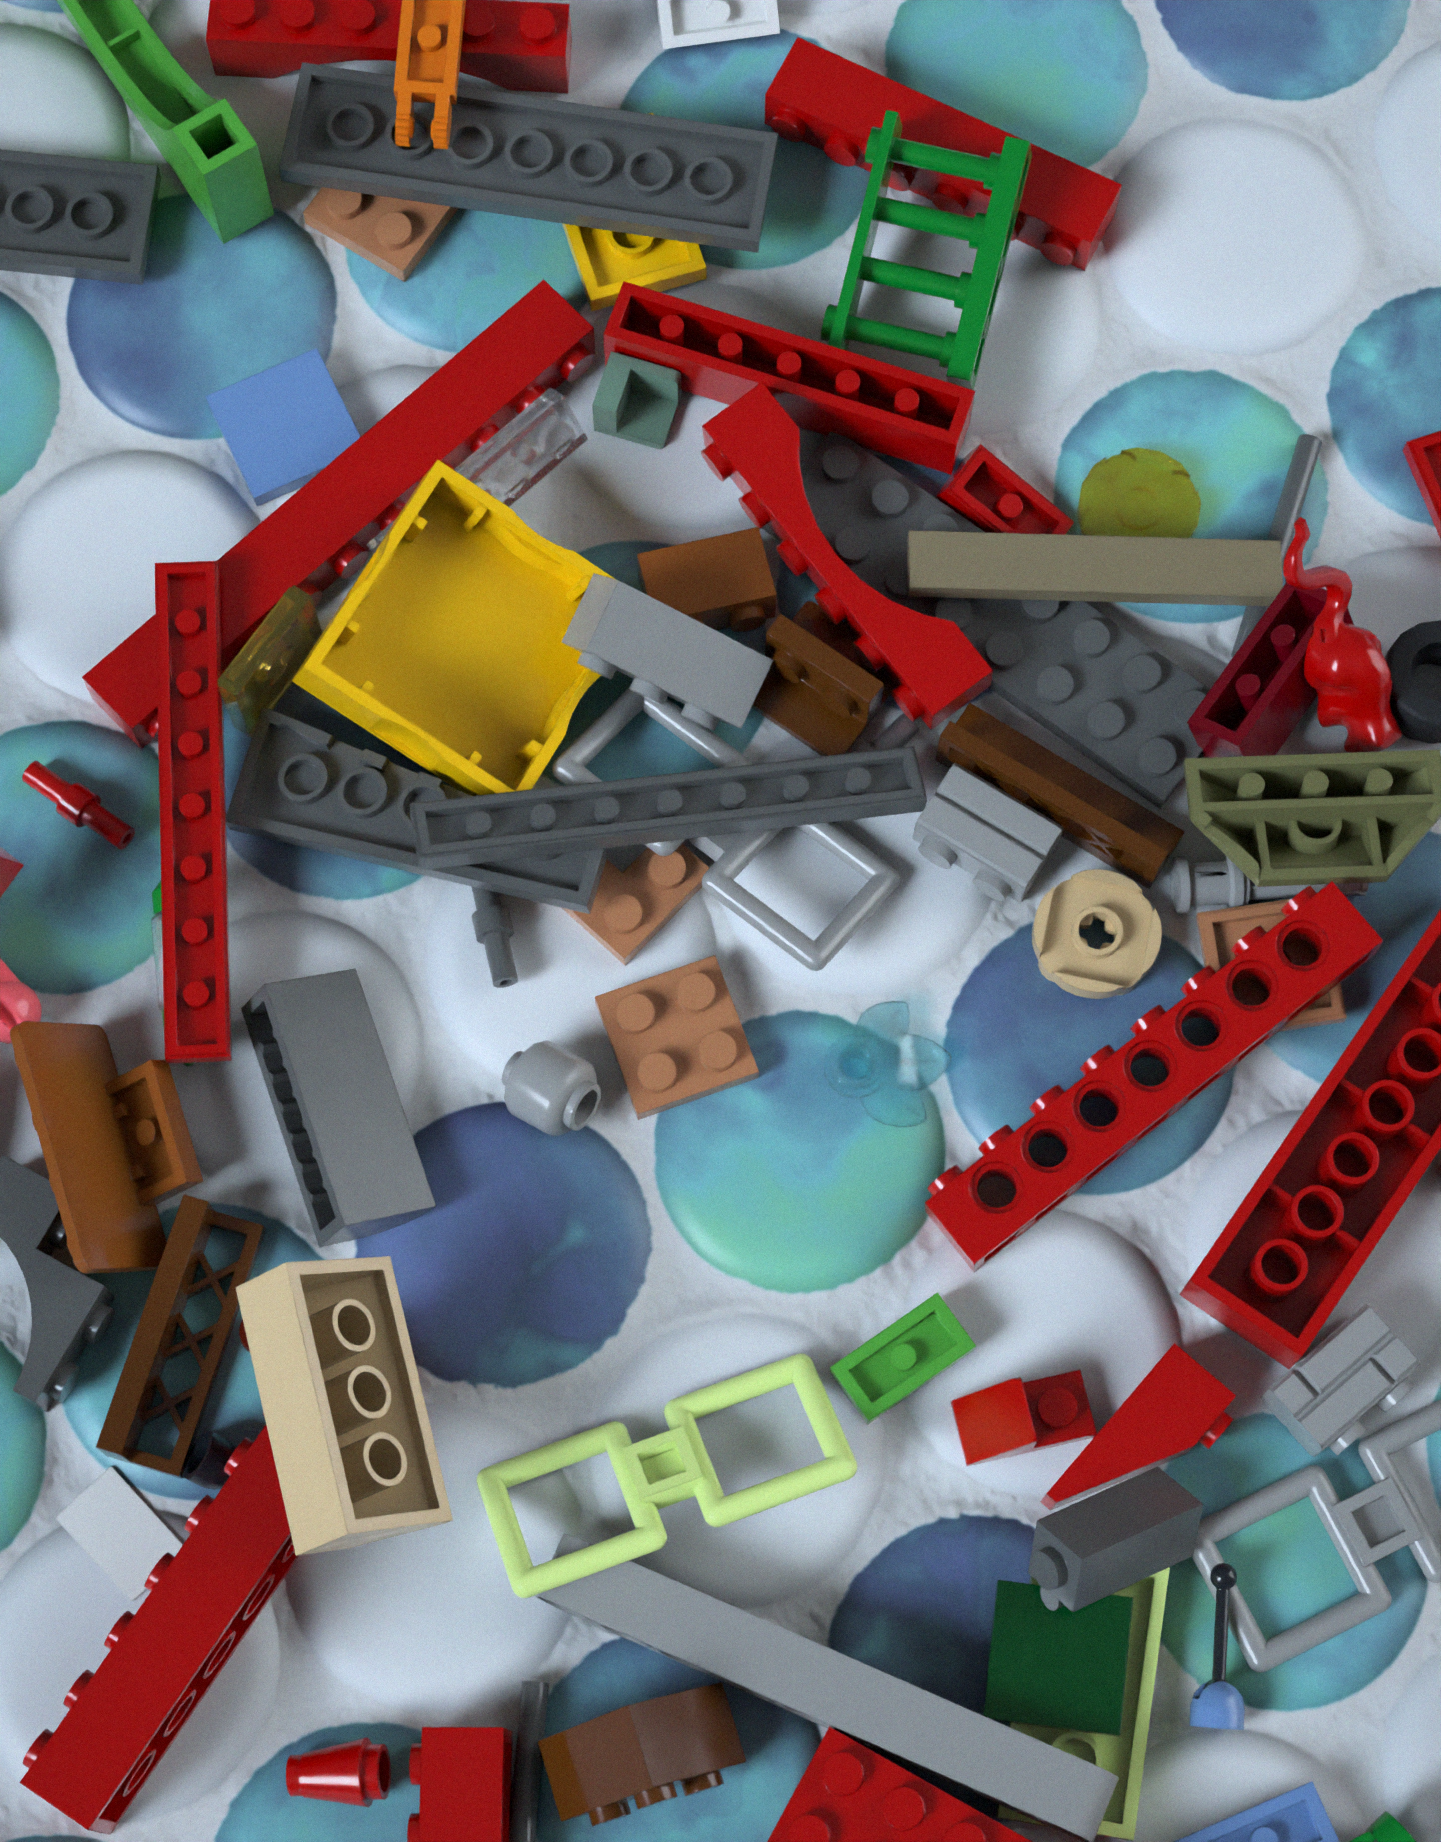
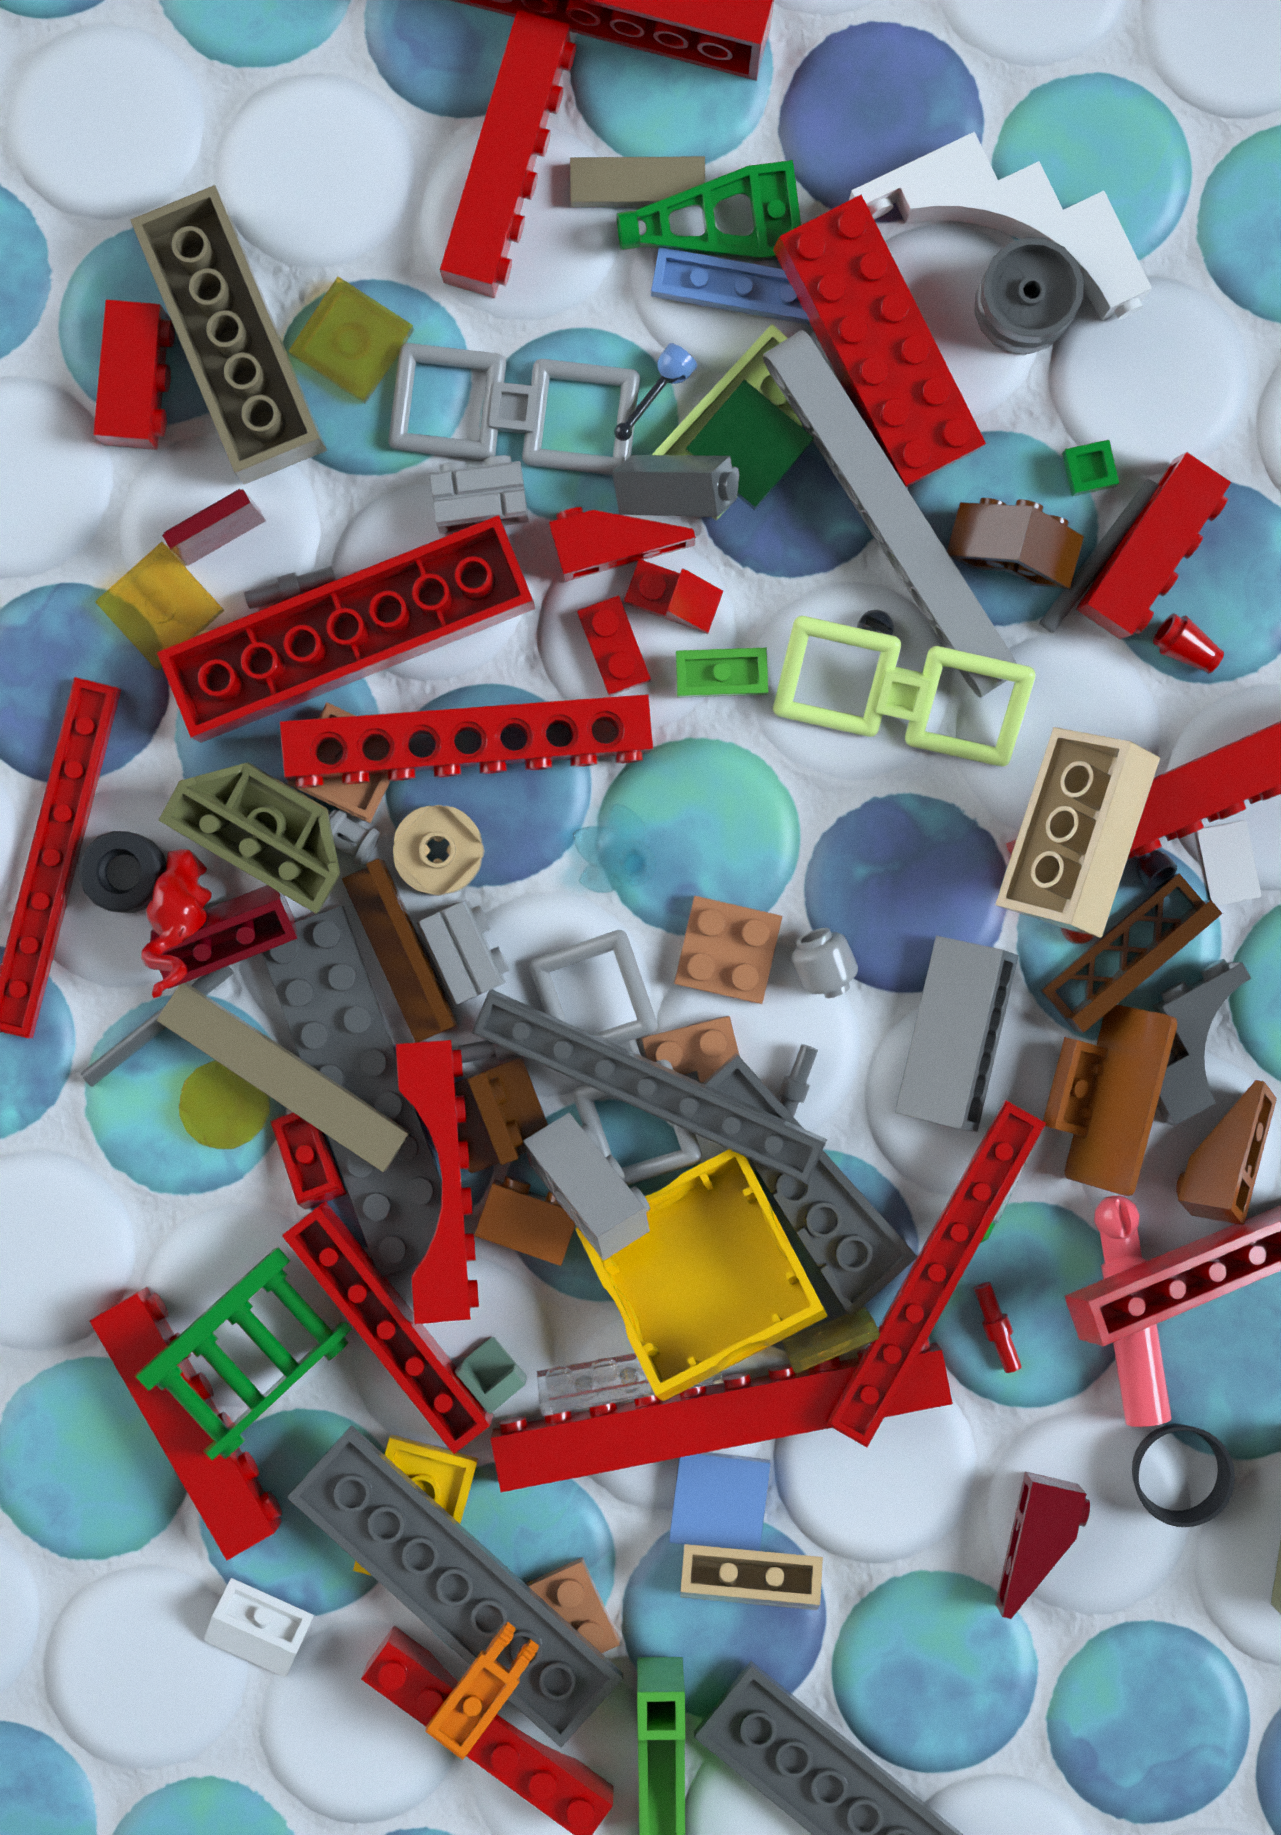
camera: 145 degrees left, 15 degrees up
none -> red plate [577,595,651,697]
none -> tan brick [680,1544,823,1610]
none -> black hinge [857,610,894,635]

